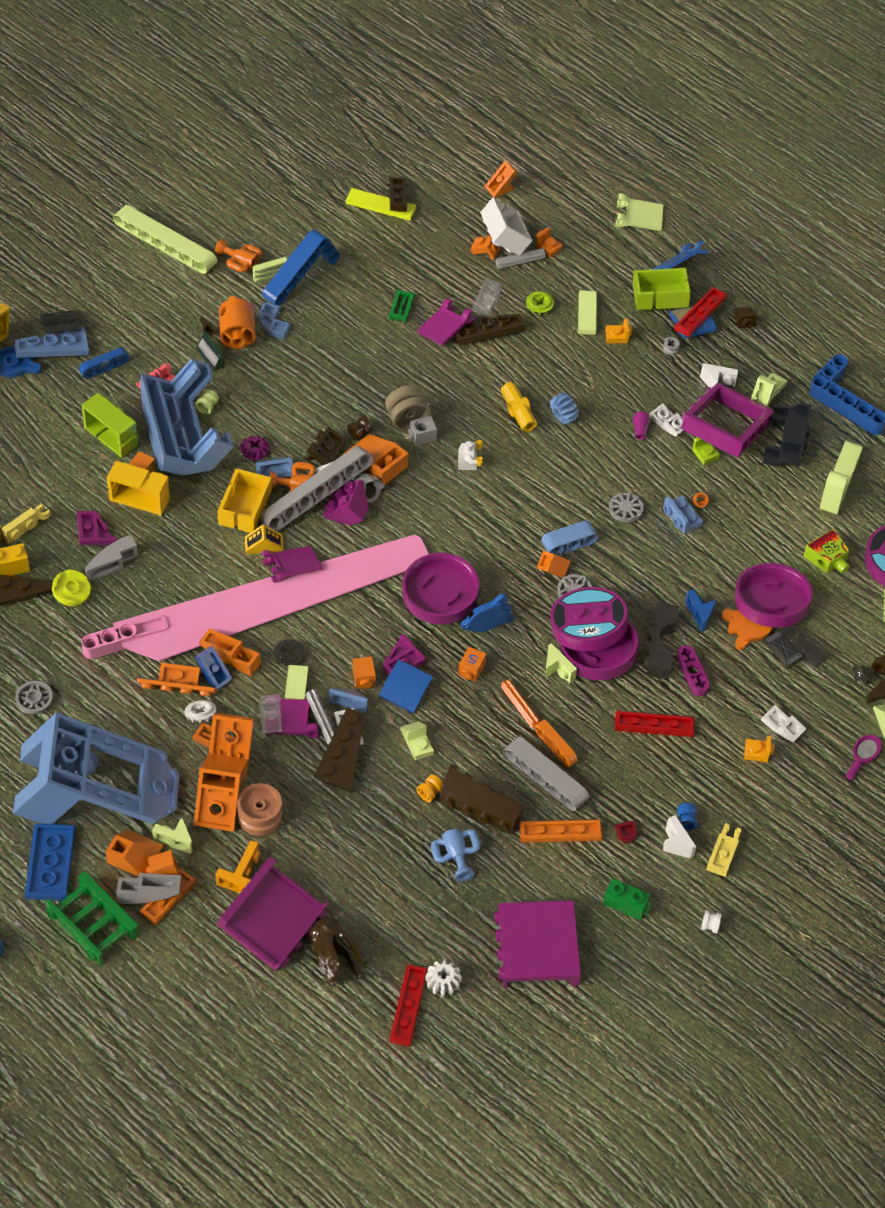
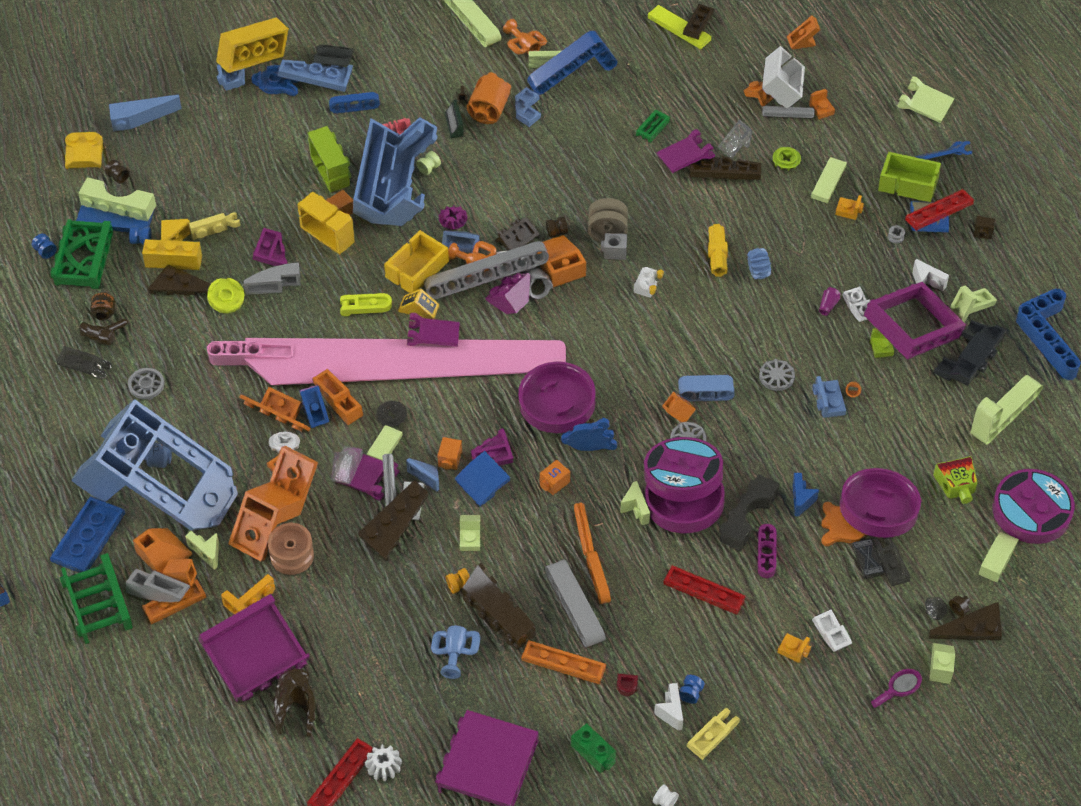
camera: 25 degrees right, 0 degrees up
none -> neon yellow plate [340,293,392,316]

